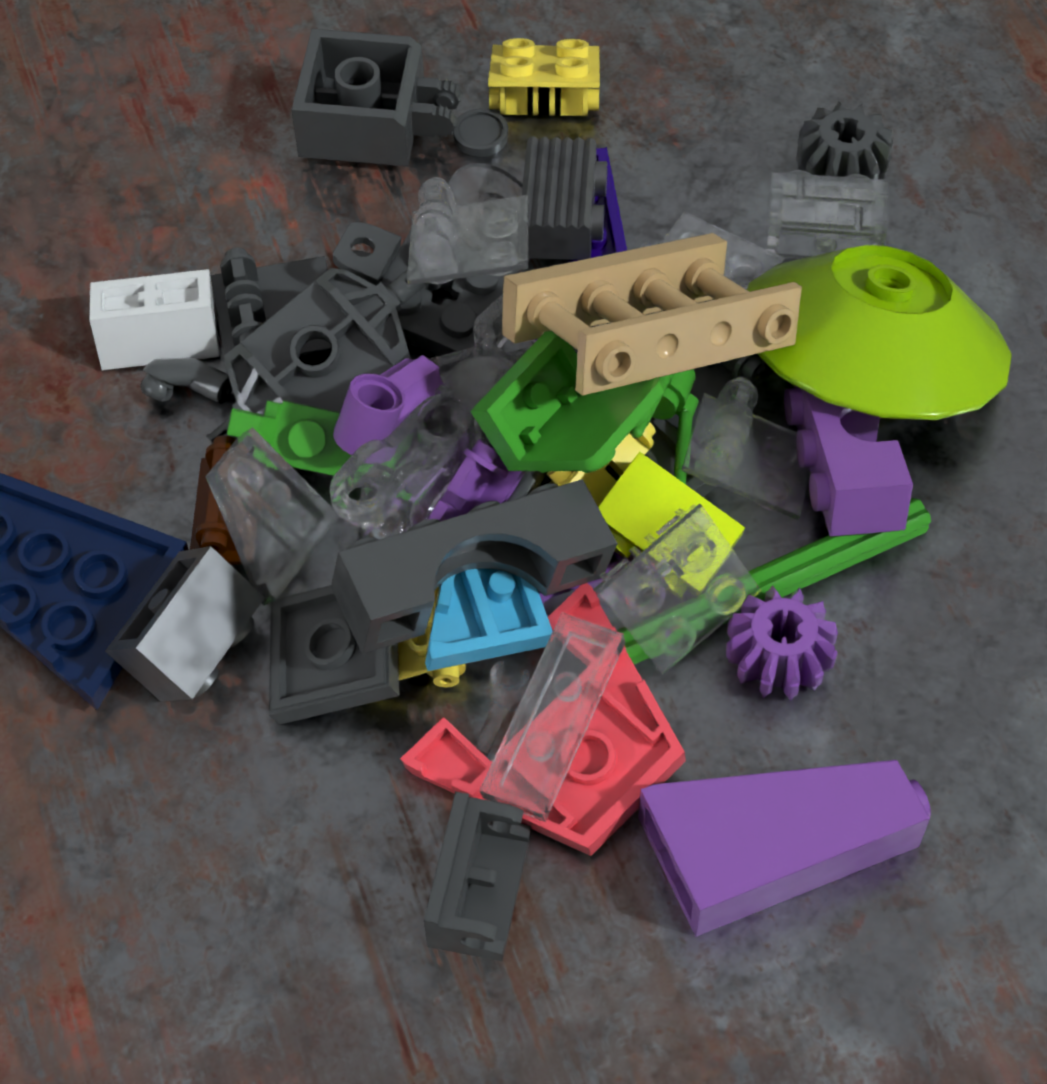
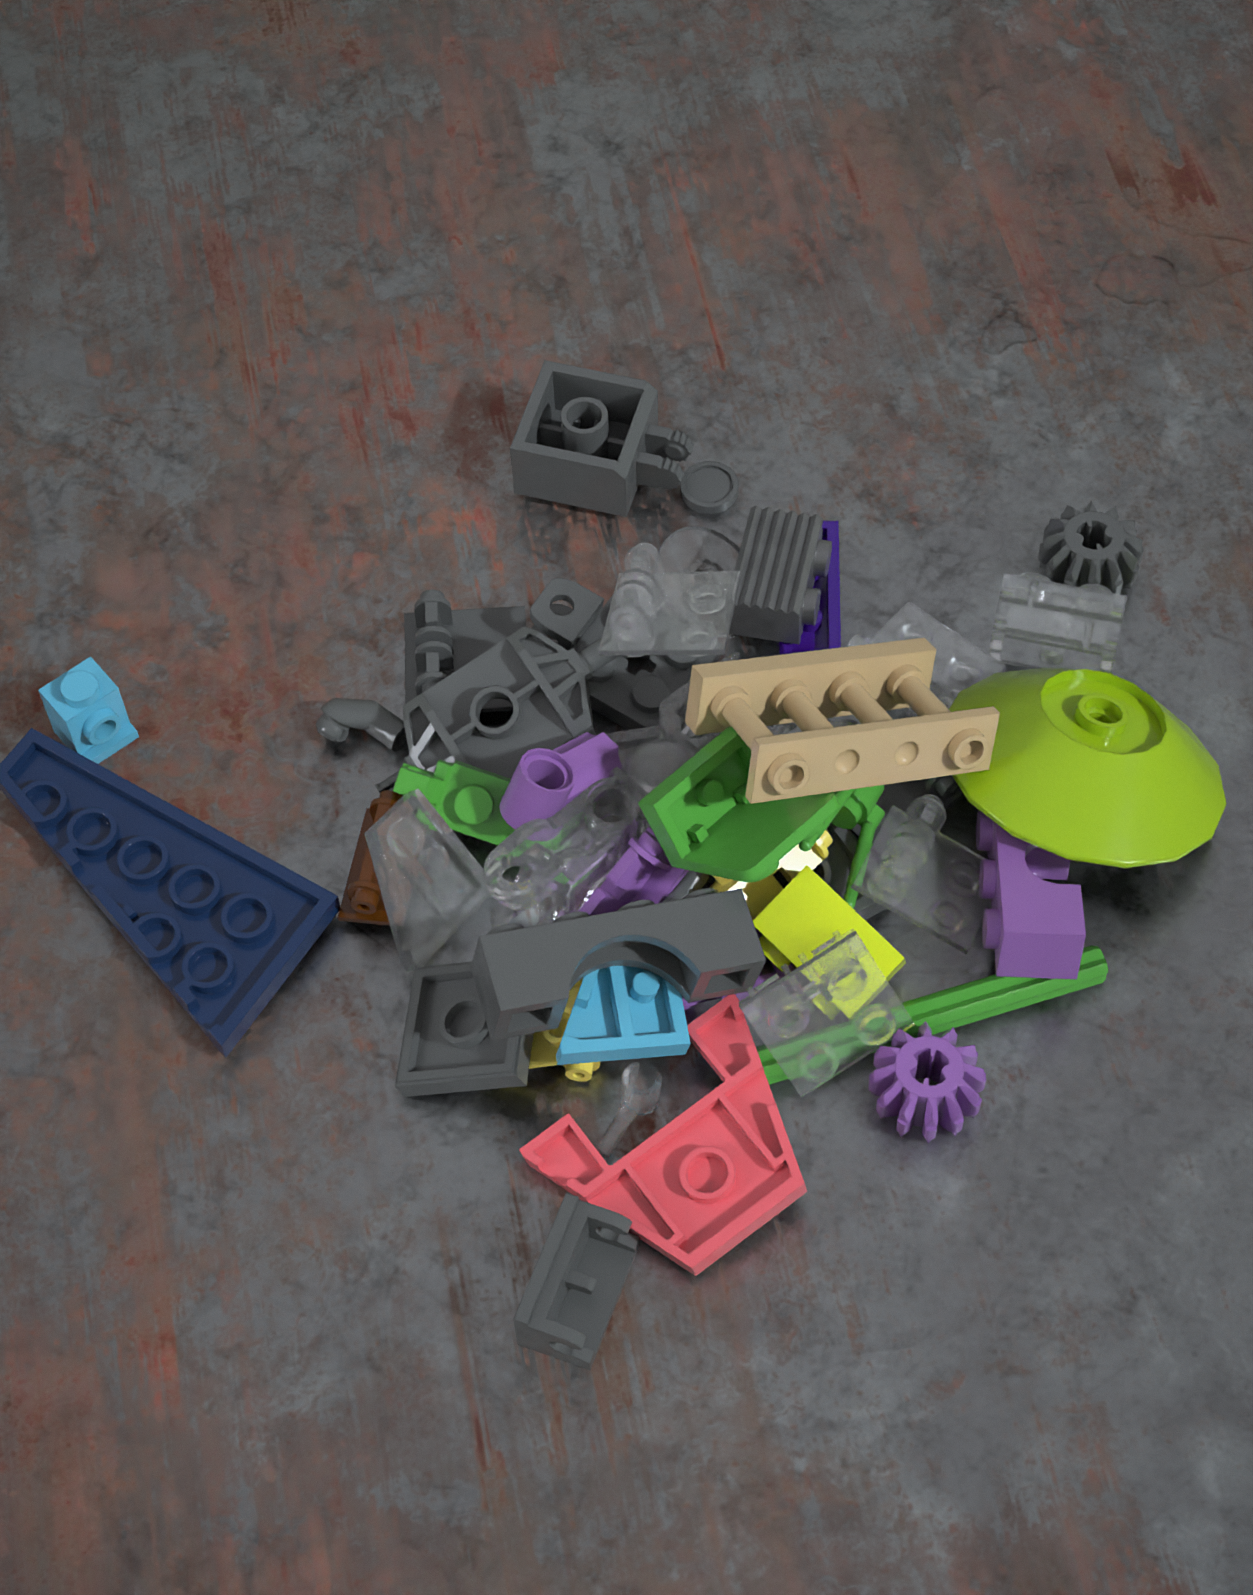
camera: 10 degrees right, 0 degrees up
white hinge [89,269,220,371] -> none
flat silver brick [105,546,265,701] -> none
clear tile [479,612,625,822] -> none
light yellow hinge [488,38,600,116] -> none
medium lavender slope [638,760,931,937] -> none

